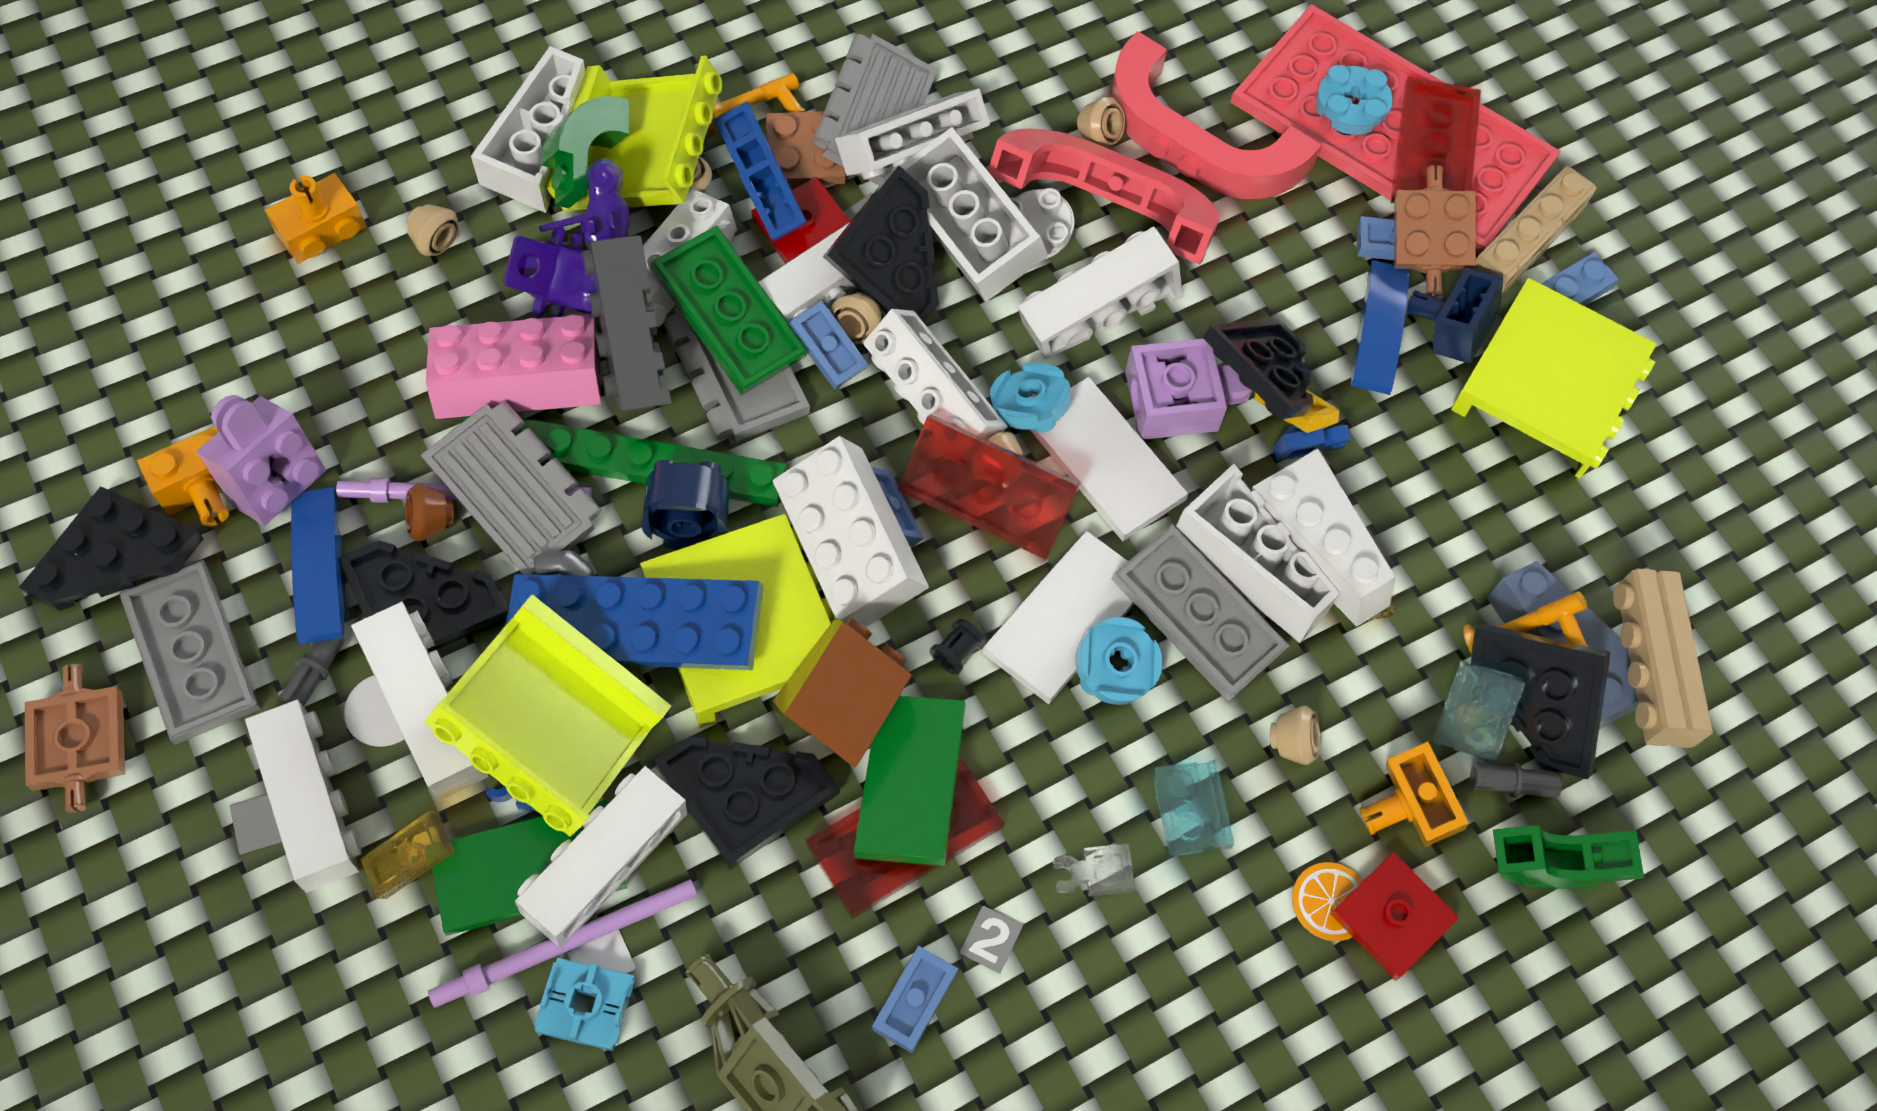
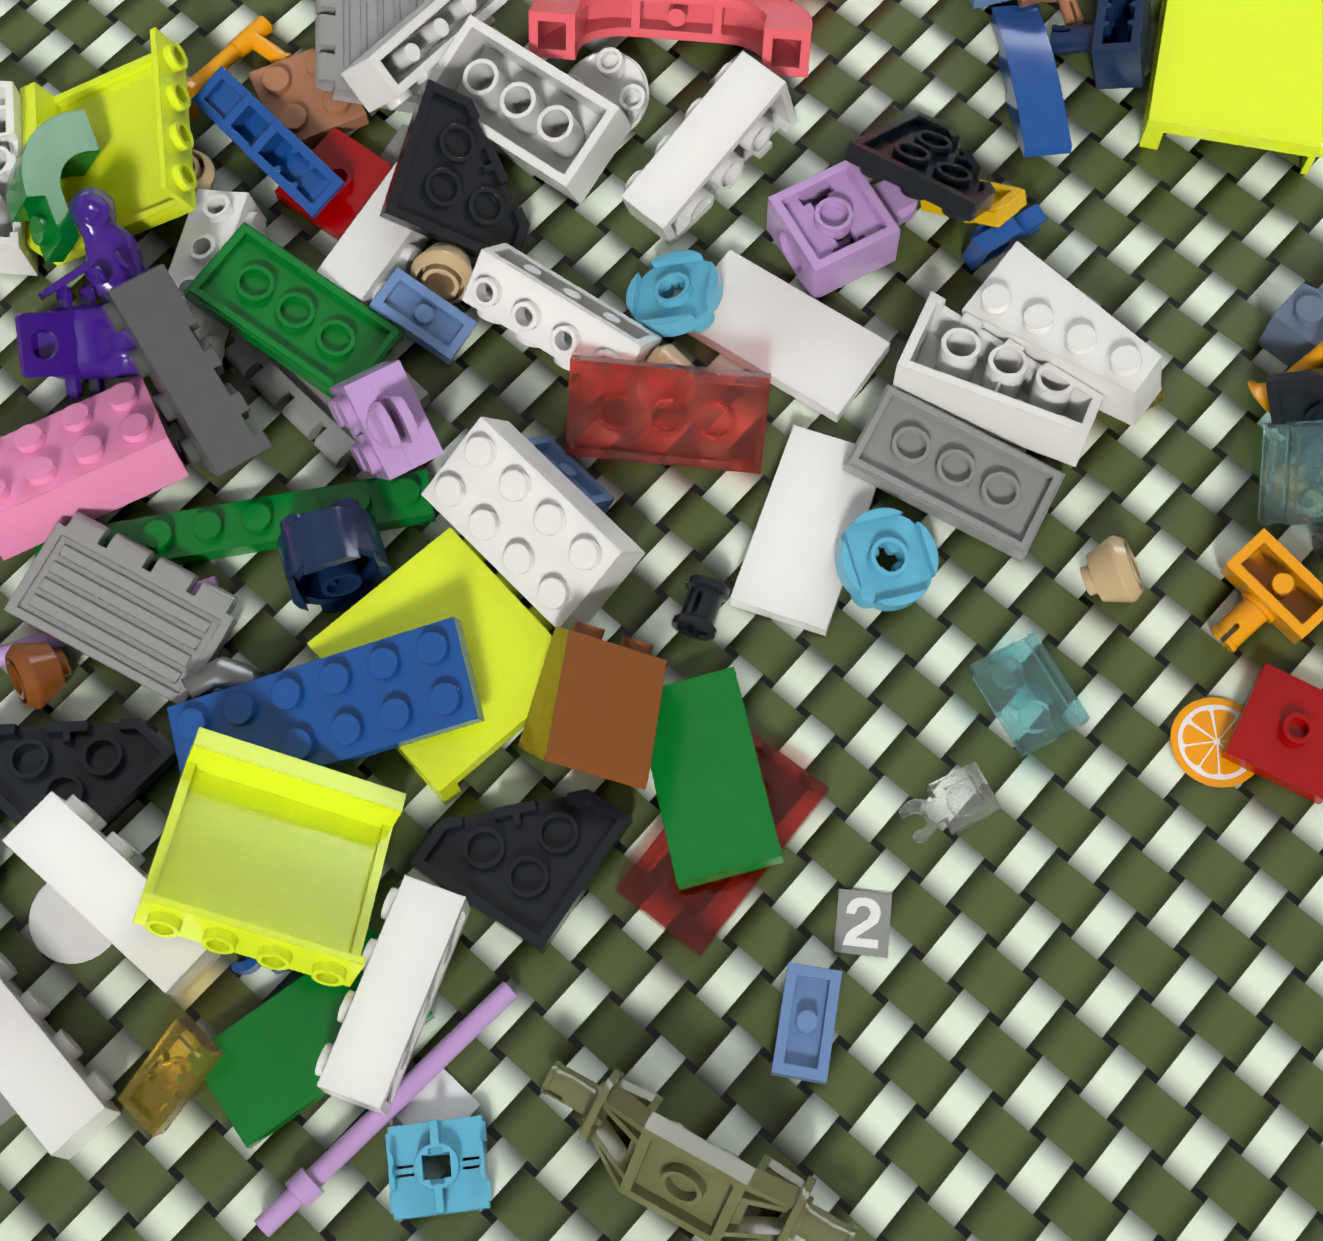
camera: 10 degrees left, 5 degrees up
none -> lavender brick [327,360,444,480]

